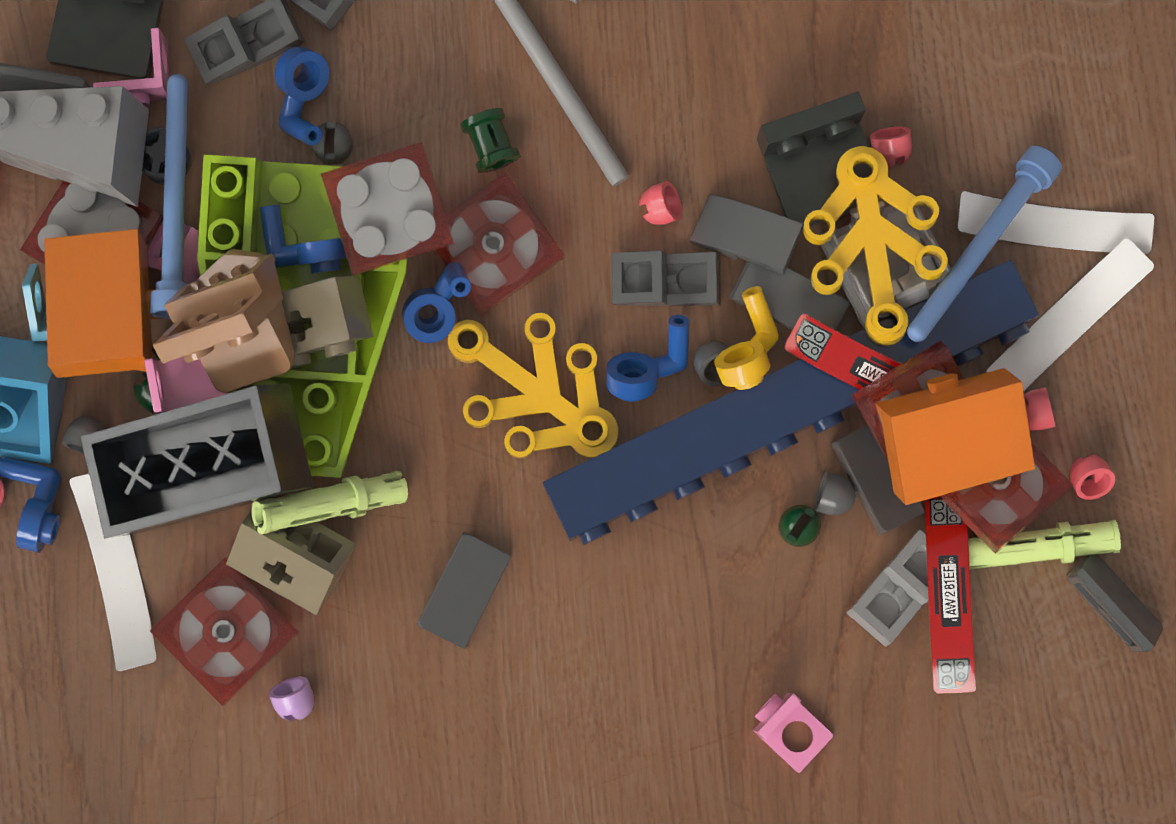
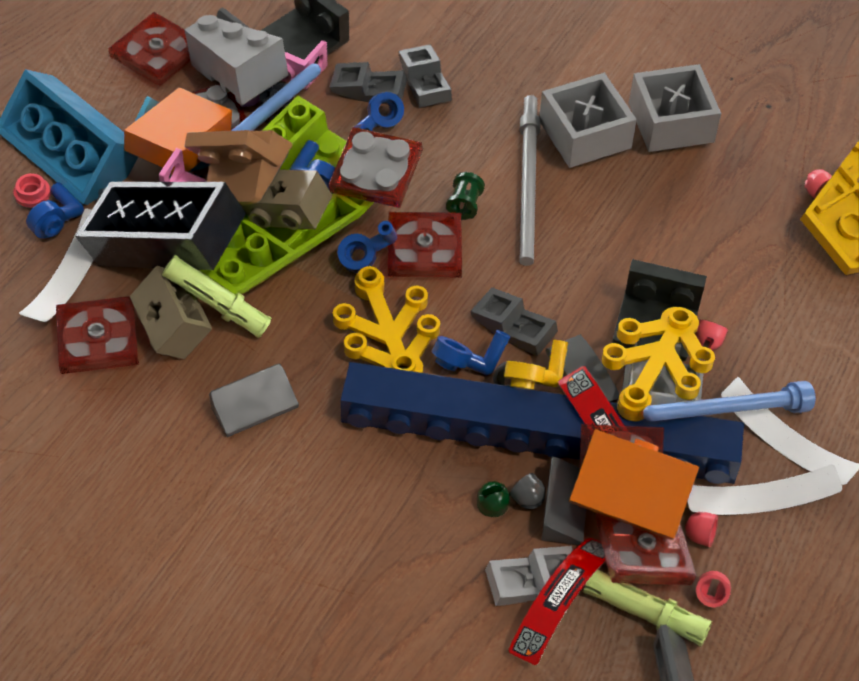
camera: 35 degrees right, 30 degrees down
lavender hinge [269,676,315,721] -> none
coral hinge [639,181,682,225] -> none
dark grey slope [690,194,803,275] -> none
bright pink bracket [753,692,833,773] -> none

